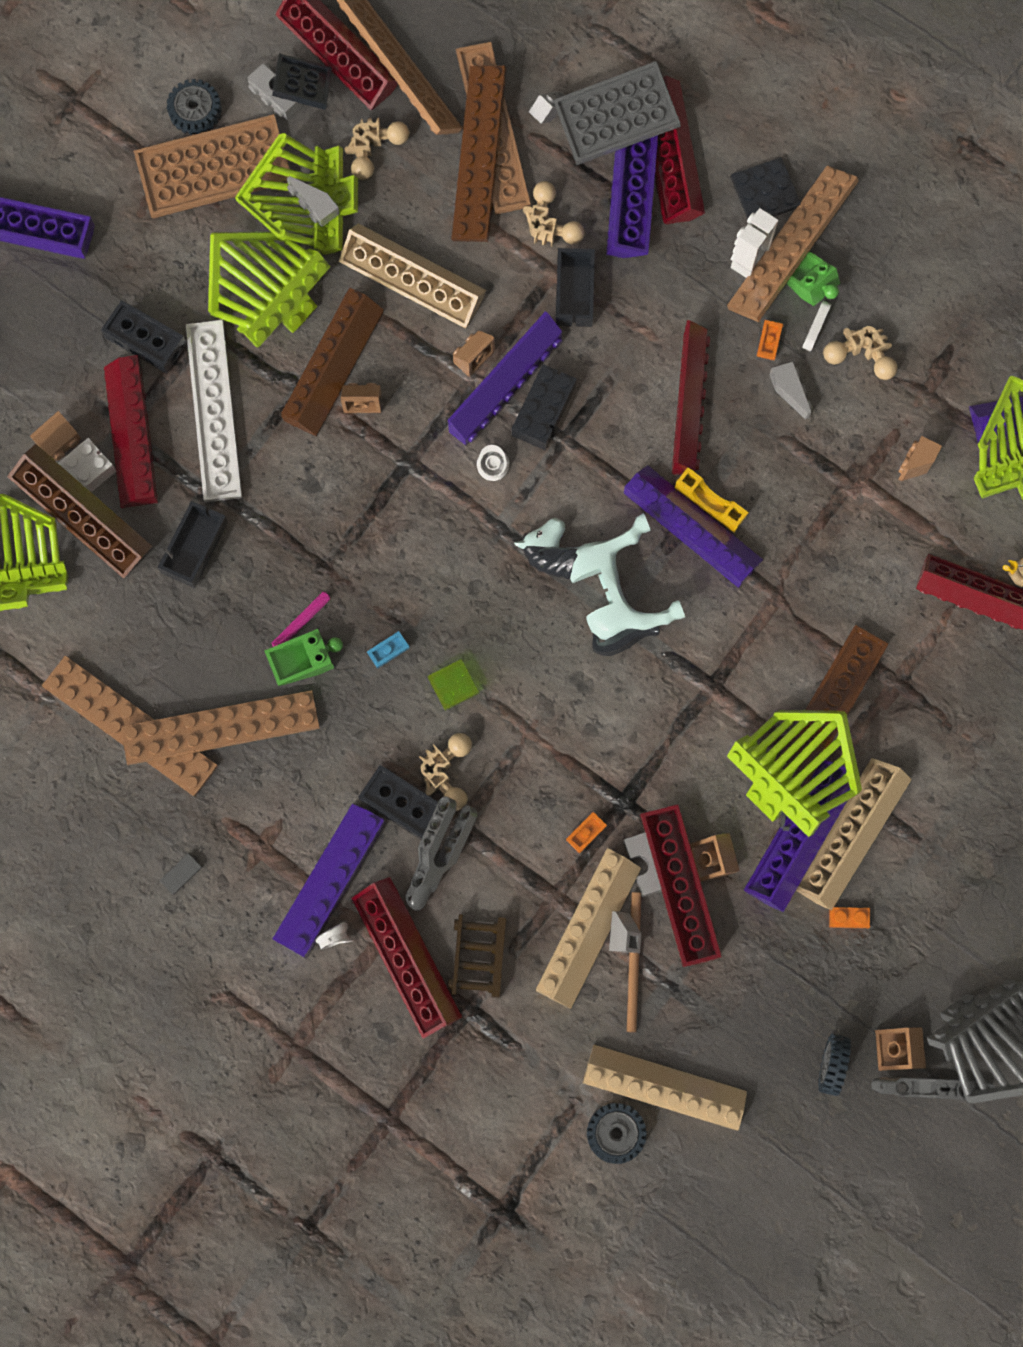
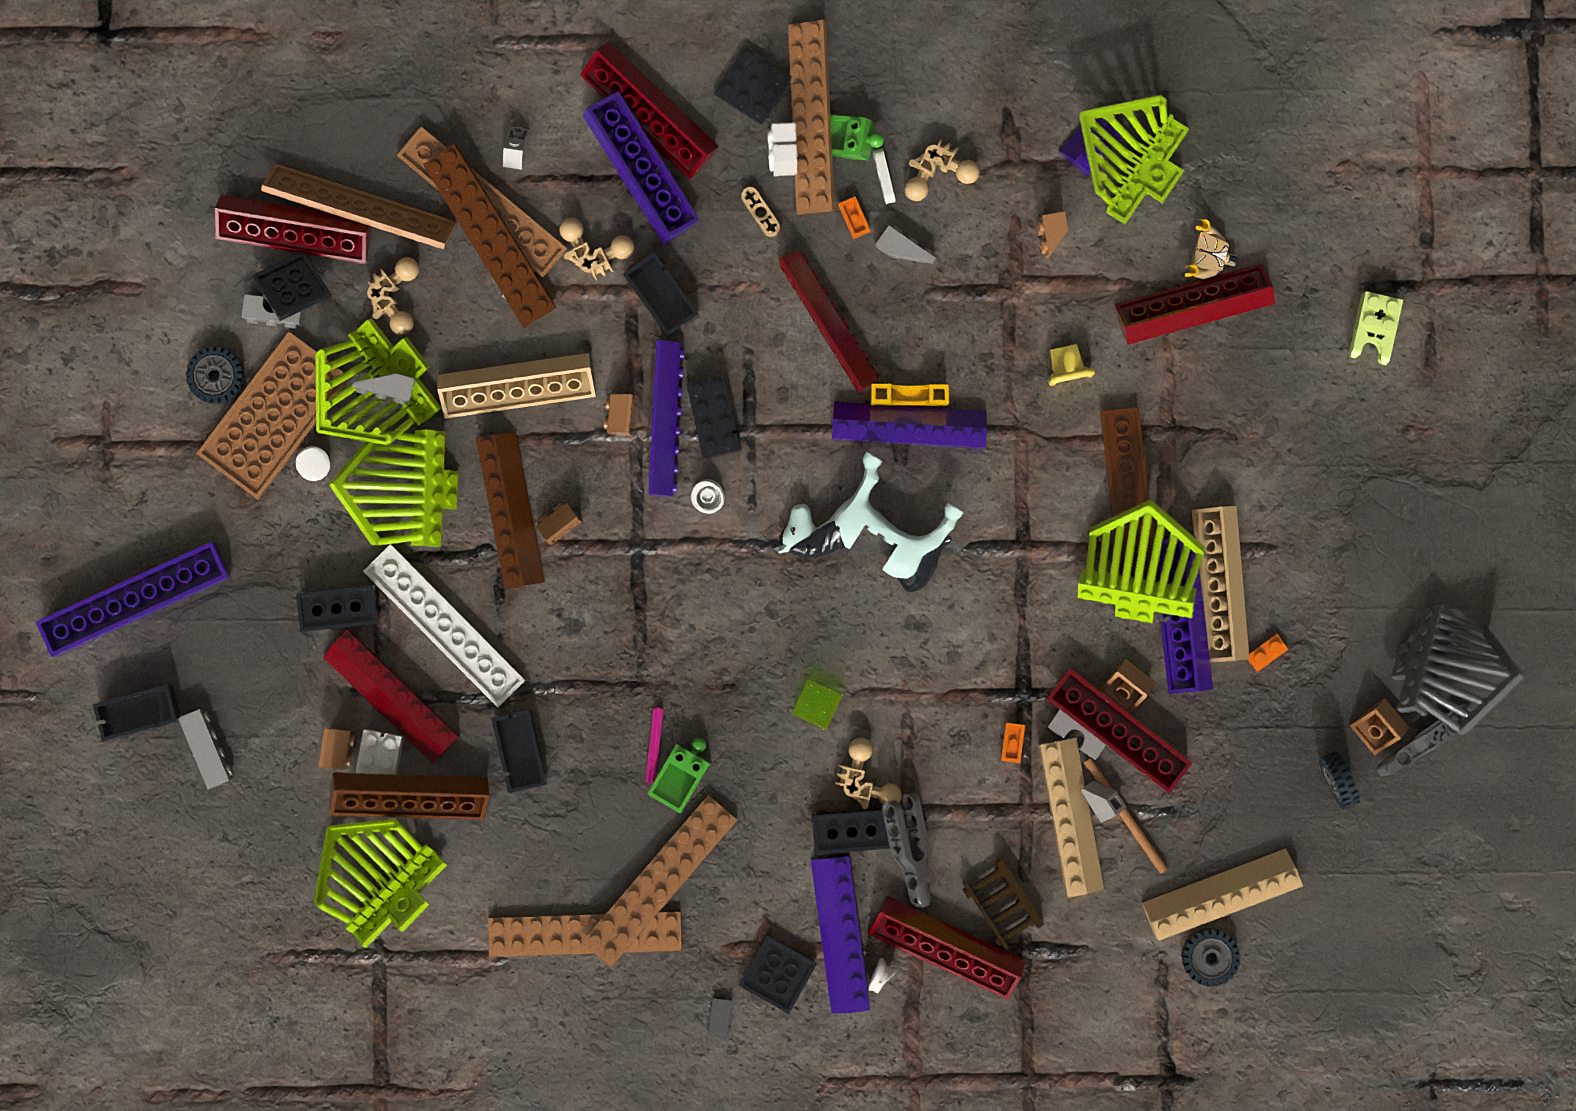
camera: 35 degrees left, 10 degrees up
dark azure plate [367,631,409,669] -> none
dark grey plate [553,61,681,165] -> none
none -> white piece [296,446,330,481]
none -> black plate [738,935,817,1014]
none -> tan beam [741,187,780,237]
none -> light yellow piece [1048,344,1095,386]

